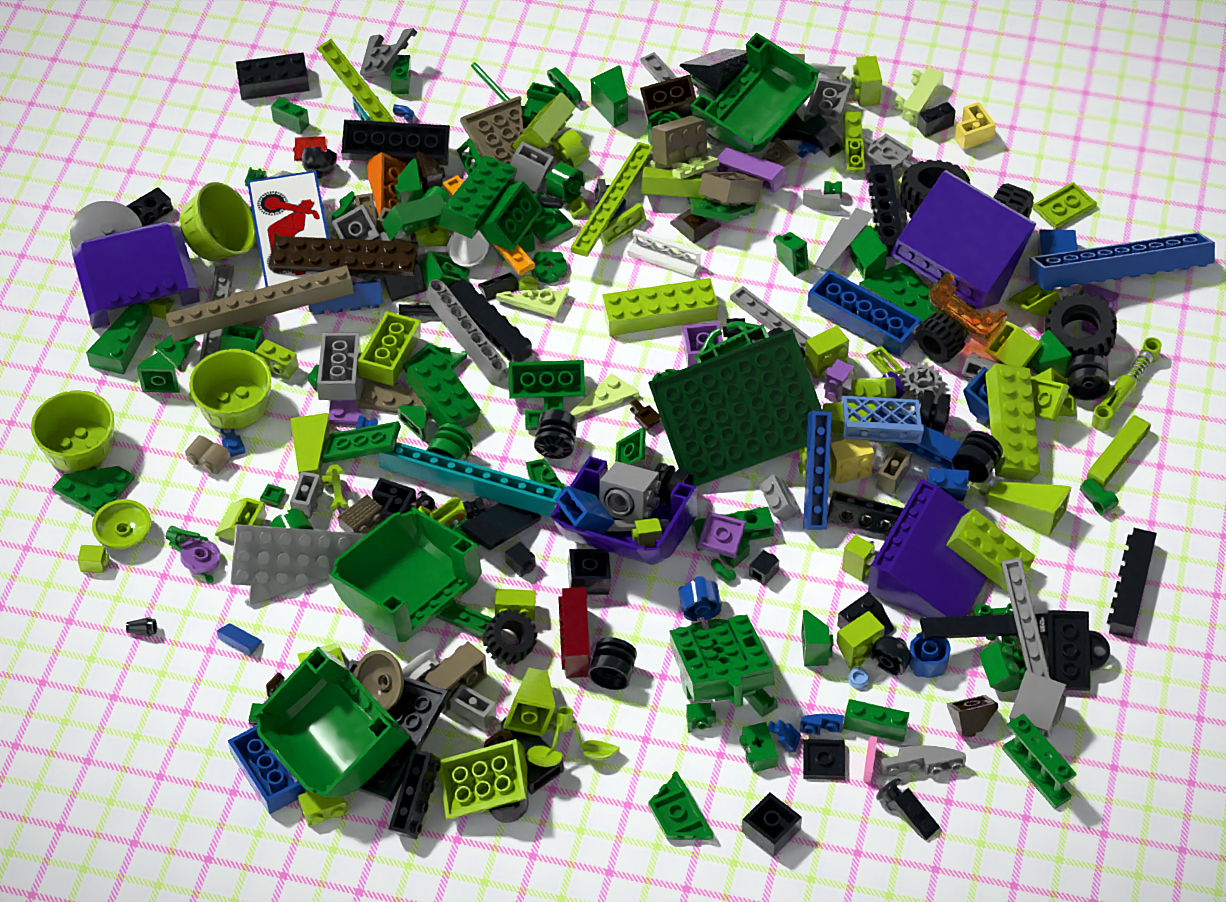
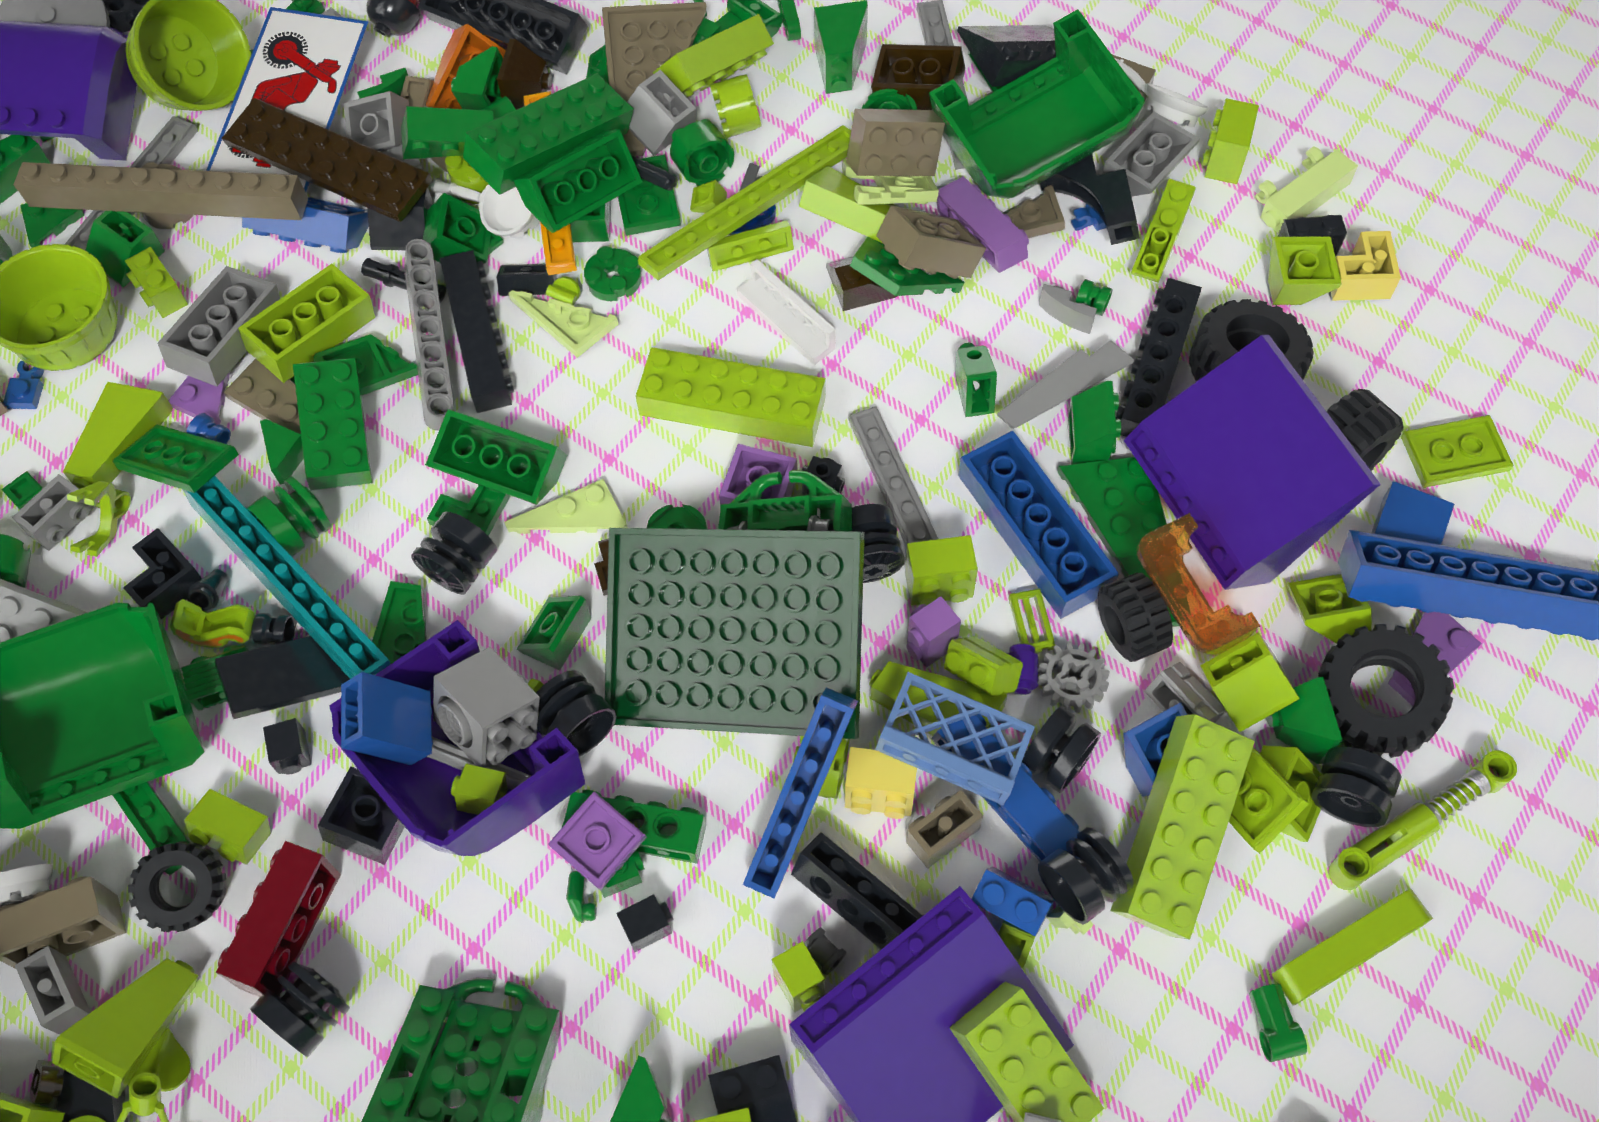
camera: 25 degrees right, 10 degrees up
lime slope [149,298,173,319] -> none
dark tan brick [338,494,383,534] -> none
blue brick [678,576,722,621] -> none
light grey brick [759,475,799,521] -> none
light grey plate [863,133,913,172] -> none
lime slope [986,481,1072,537] -> none
none -> lime slope [1268,237,1342,305]

